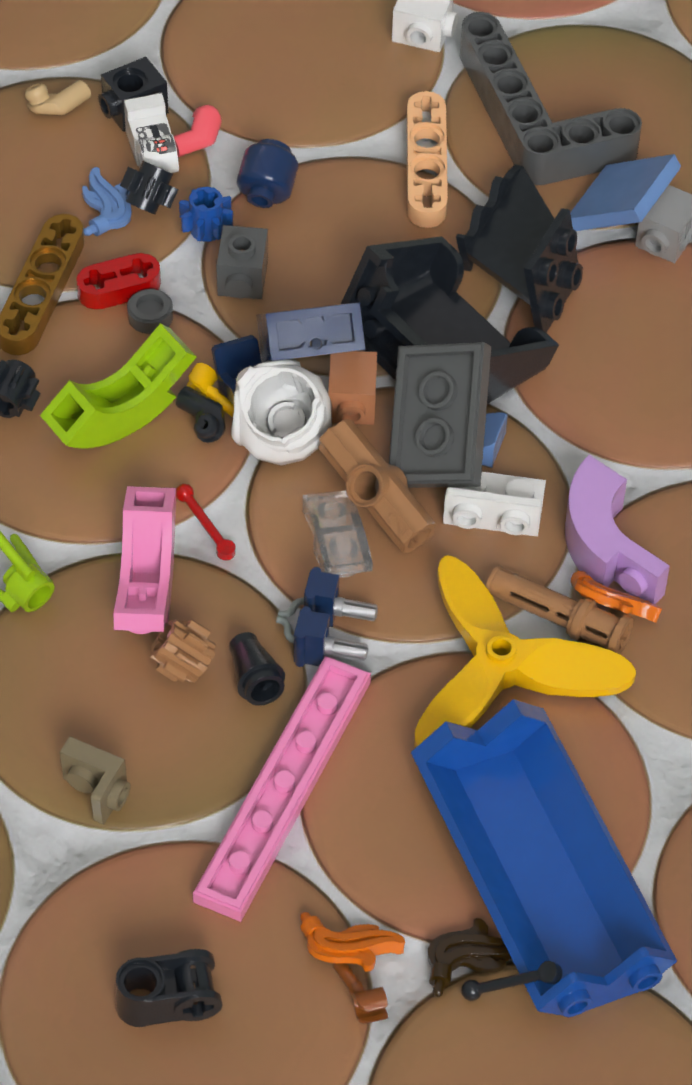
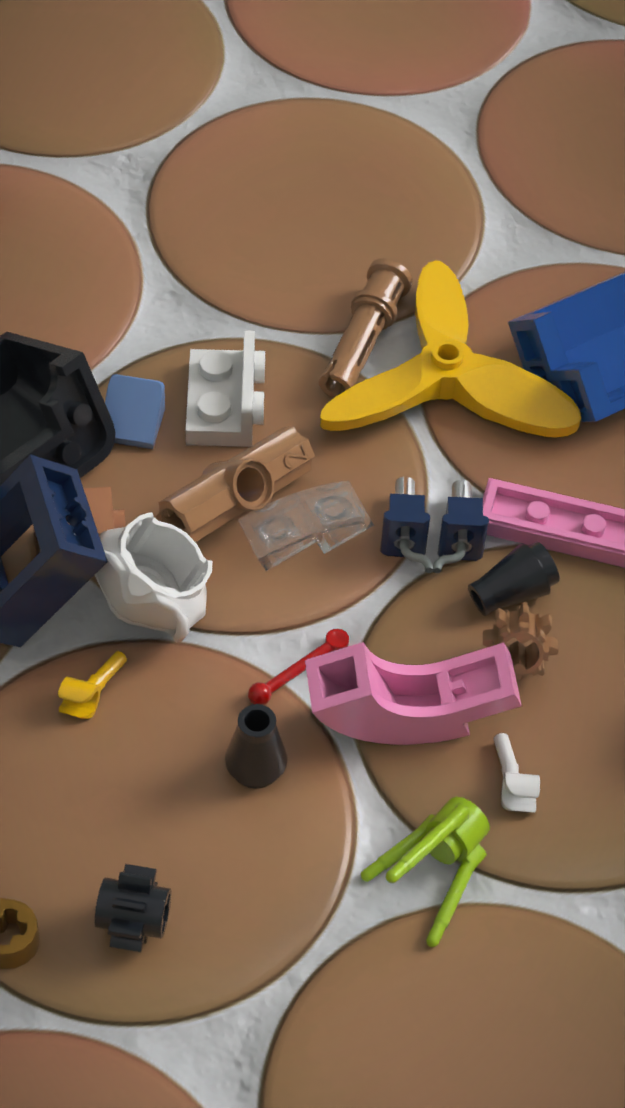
camera: 100 degrees left, 0 degrees up
lime arch [40,323,197,449] -> none
black arm [176,386,226,443] -> none
dark blue bracket [211,335,262,405] -> none
dark grey tile [389,342,491,488] -> none
lavender arch [565,455,670,604] -> none
orange piece [571,571,662,623] -> none
none -> black cone [225,704,288,789]
none -> white hand [493,733,540,813]

